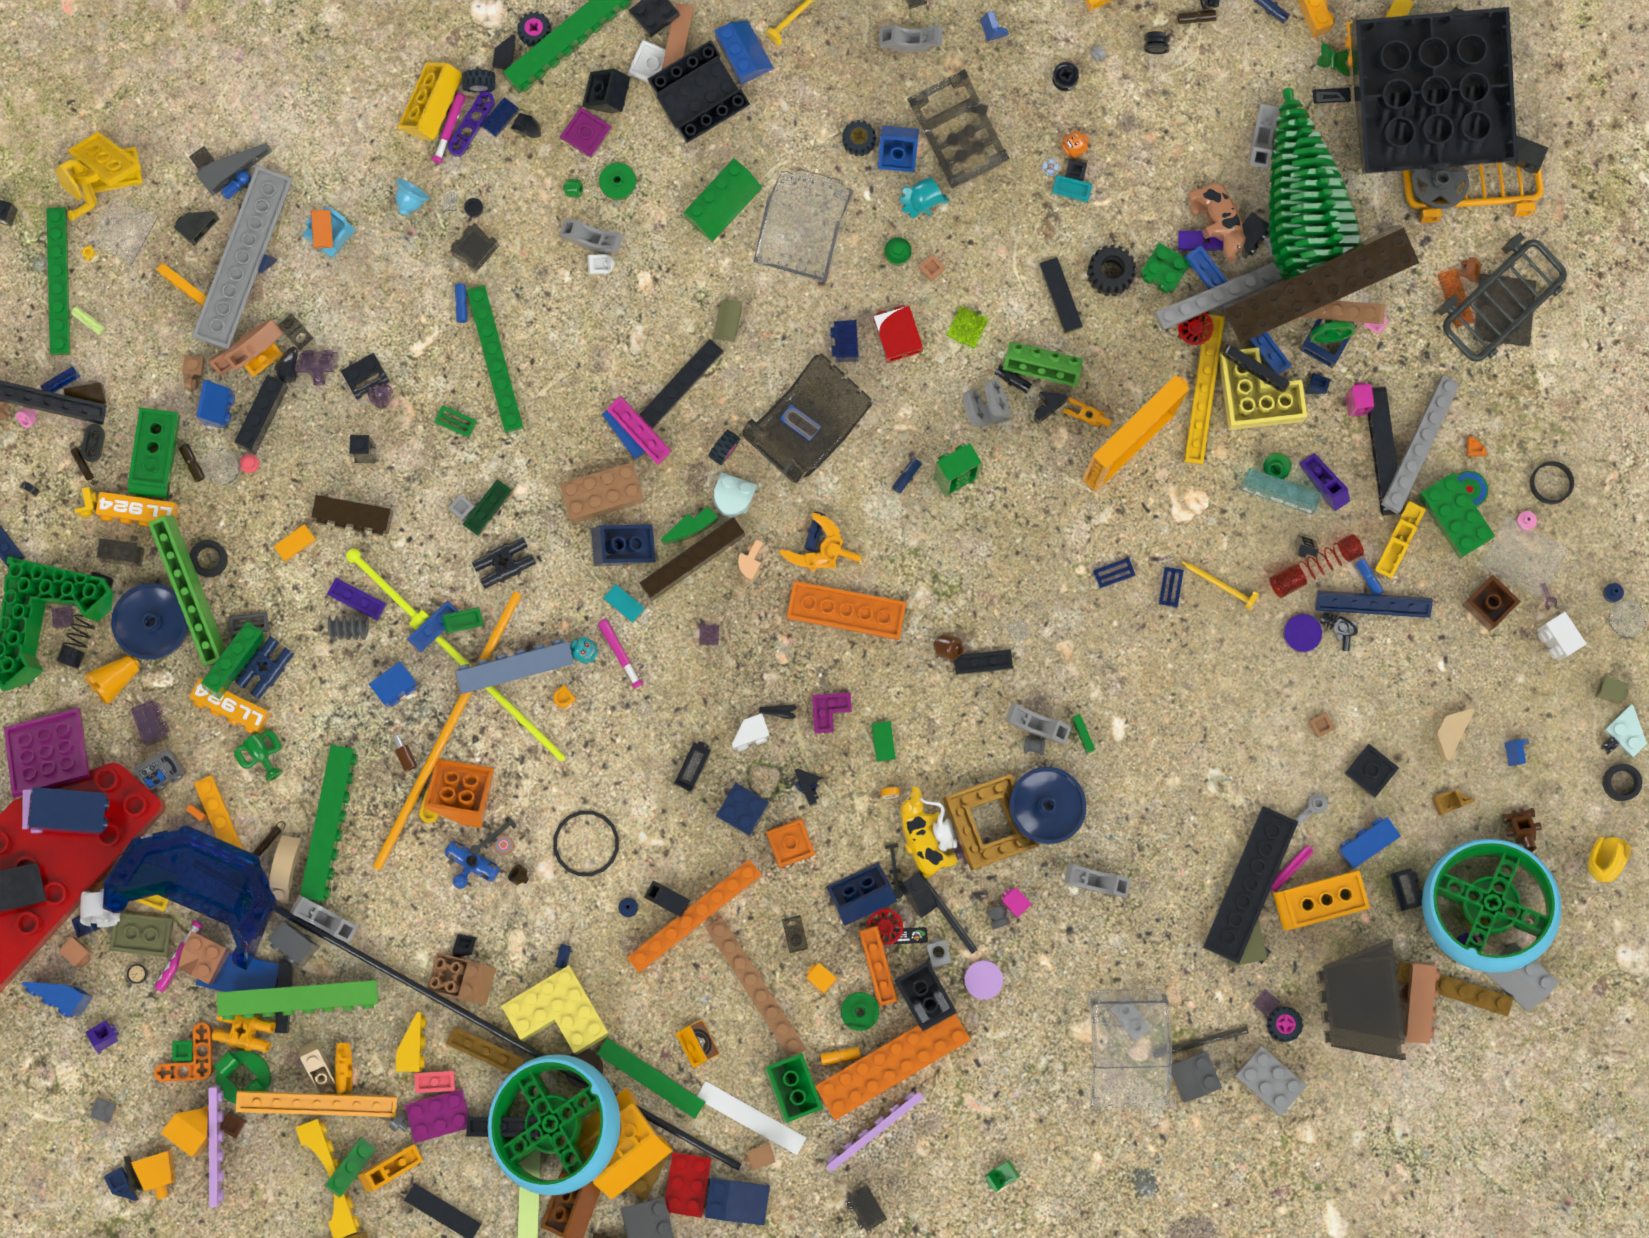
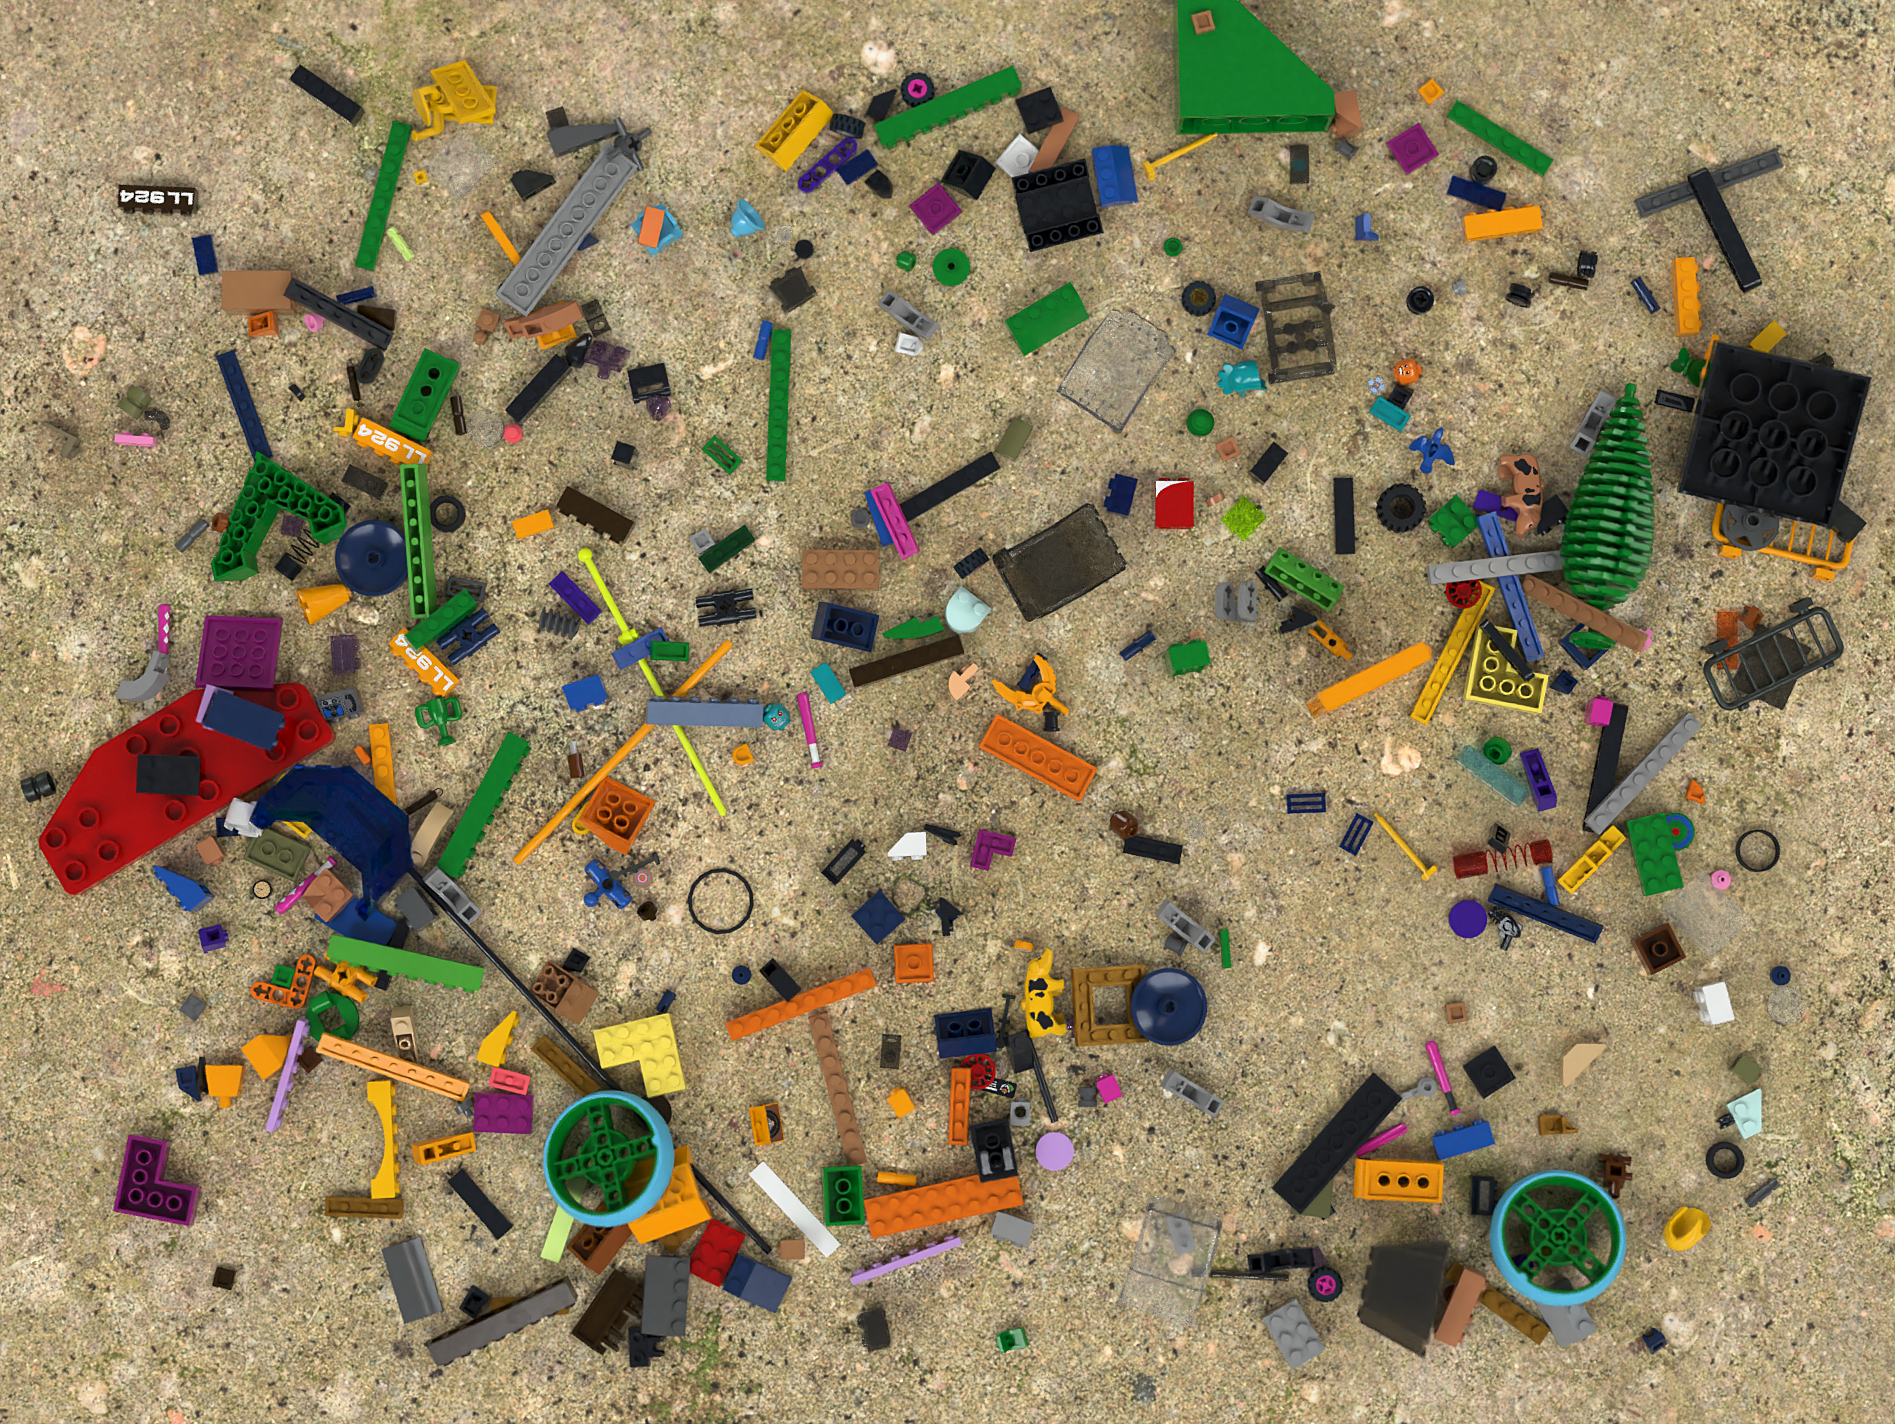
camera: 20 degrees right, 5 degrees up
blue slope [196,380,235,429] -> none
blue axle [221,170,251,200] -> none
green plate [324,1138,376,1198] -> none
light orange hinge [335,1042,353,1094] -> none
dark pink piece [431,93,466,164] -> none
black tile [466,1116,542,1138] -> none
green tile [597,1037,706,1119] -> none
tile [780,405,821,442] -> none
green plate [841,992,879,1031] -> none
green tile [872,721,896,762] -> none
white animal [920,798,957,851] -> none
dark grey slope [1168,1051,1222,1103] -> none
dark brown arch [1223,224,1419,344] -> none
blue tile [1505,739,1529,767] -> none
hand [1541,583,1557,610] -> none
none -> dark grey bar [606,117,652,171]
none -> flat silver tile [851,509,870,528]
none -> light grey brick [990,1210,1035,1248]
none -> black bush [1043,712,1060,732]
none -> green plate [1163,238,1183,257]
none -> nougat tile [1205,492,1225,507]
none -> black arch [1247,1247,1315,1274]
none -> black brick [1248,441,1288,486]
none -> blue animal [1409,427,1455,474]
none -> dark pink piece [1425,1040,1461,1116]
none -> dark blue tile [1642,1328,1668,1355]

